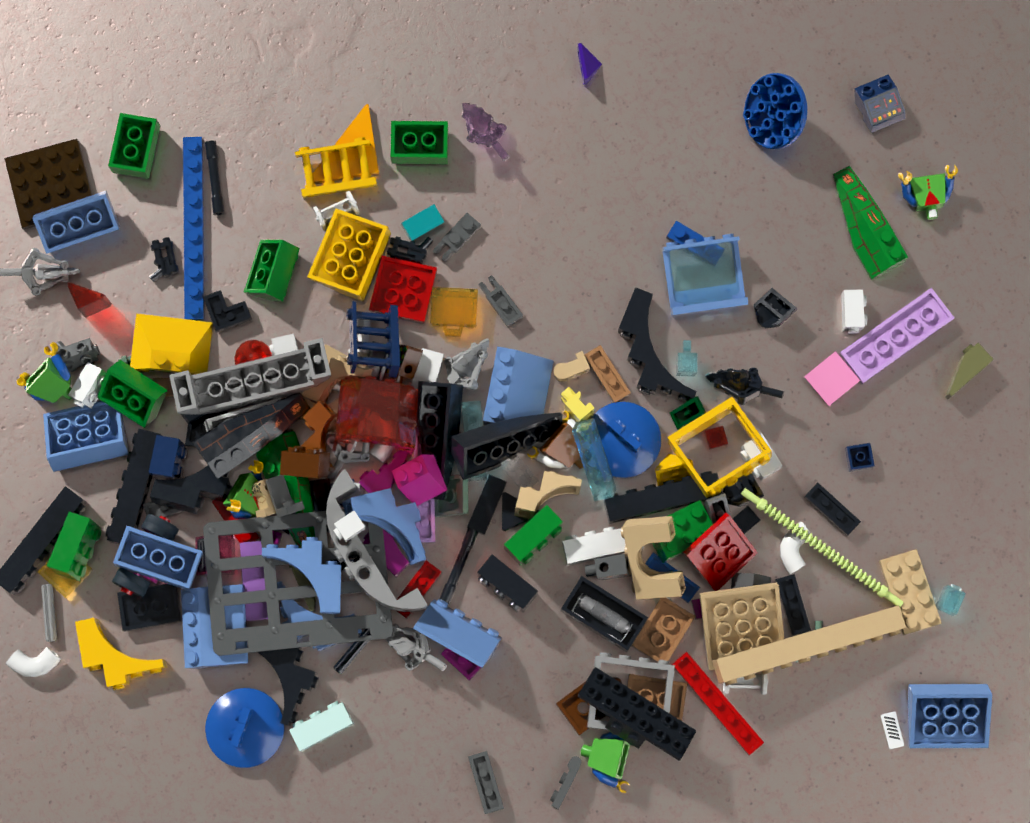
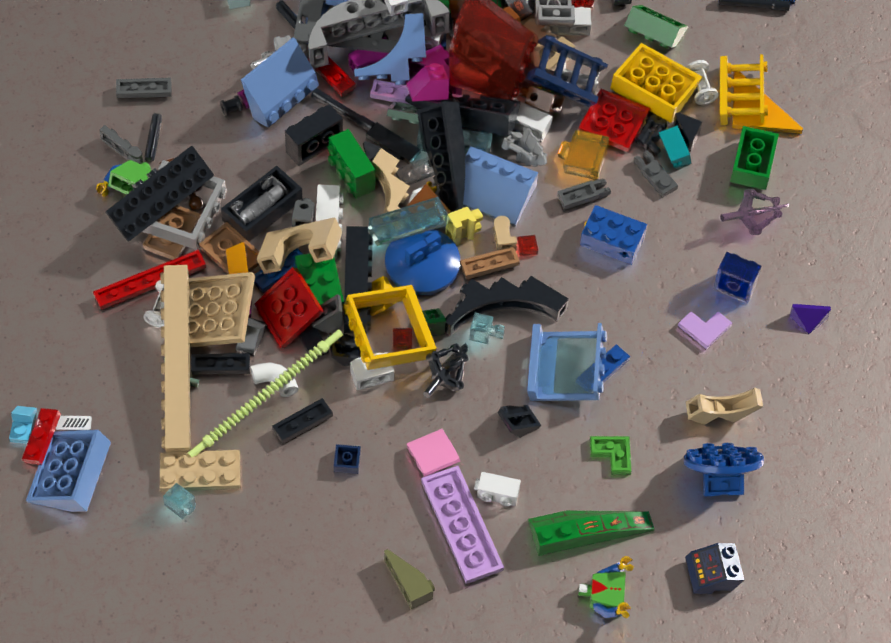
camera: 100 degrees right, 20 degrees down
none -> medium azure slope [9,406,37,444]
none -> red plate [22,408,61,465]
none -> black axle [144,113,162,162]
none -> black bush [220,95,243,116]
none -> light orange slope [226,242,248,274]
none -> clear red plate [517,235,538,256]
none -> blue piece [580,205,647,265]
none -> bright green tile [590,436,631,475]
none -> black slope [673,112,702,152]
none -> lavender tile [678,311,732,350]
none -> tan arch [686,388,763,425]
none -> clear blue brick [713,252,762,303]

